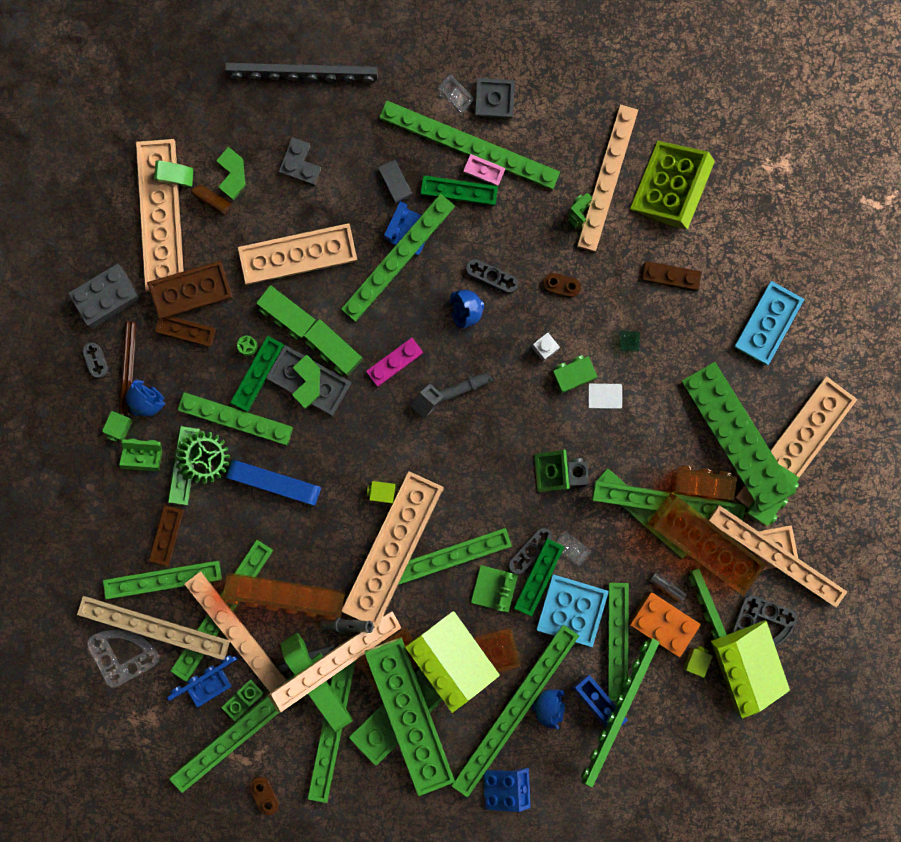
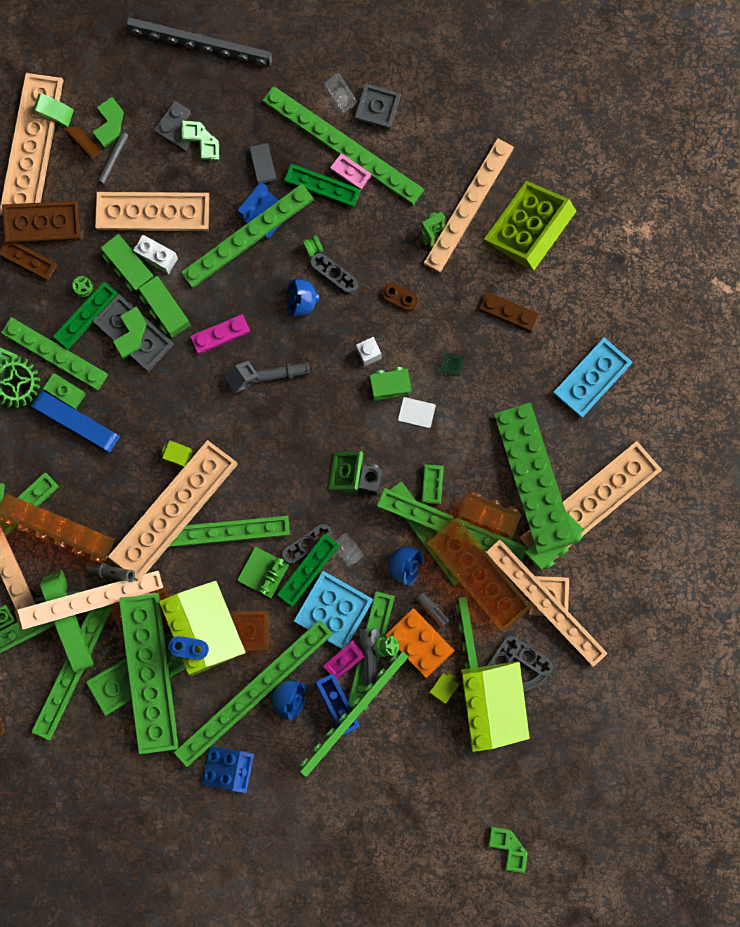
camera: 20 degrees right, 5 degrees down
none -> bright green plate [43,373,86,410]
none -> dark grey bar [98,132,128,184]
none -> white brick [133,235,178,275]
none -> blue plate [169,636,209,660]
none -> tile [180,121,219,161]
none -> bright green wheel [302,234,323,257]
none -> dark pink plate [323,640,364,680]
none -> dark grey piece [360,629,380,684]
none -> bright green wheel [374,636,399,657]
none -> blue cylinder [388,546,424,586]
none -> bright green plate [422,465,444,505]
none -> bright green tile [488,827,528,873]

